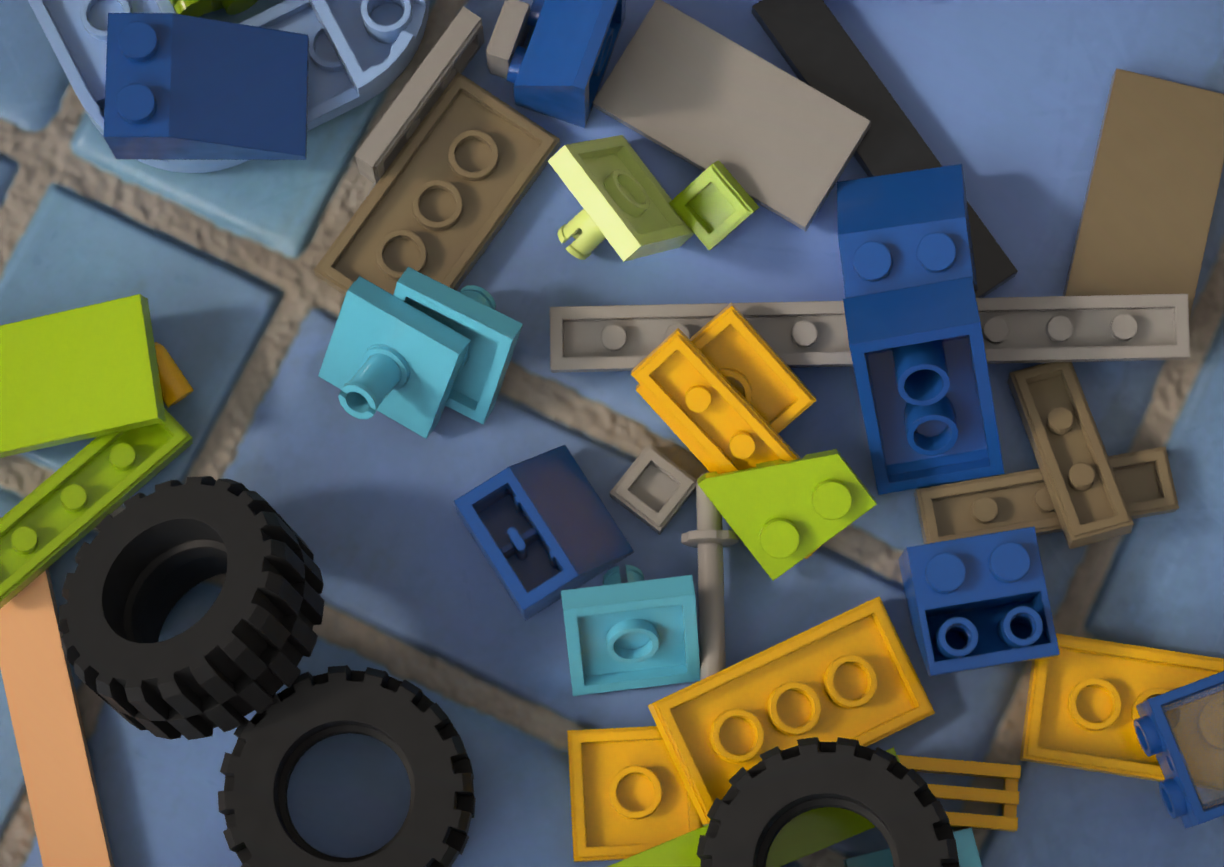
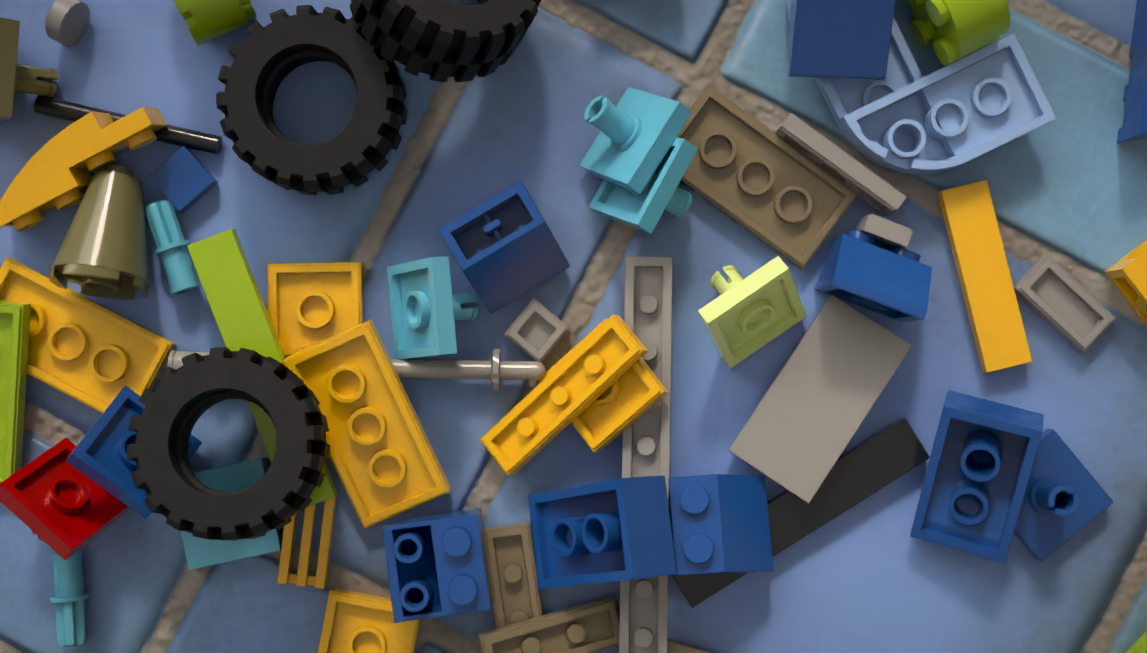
camera: 90 degrees right, 10 degrees up
lime tile [668,160,760,251] -> none
lime wing [697,449,877,581] -> none

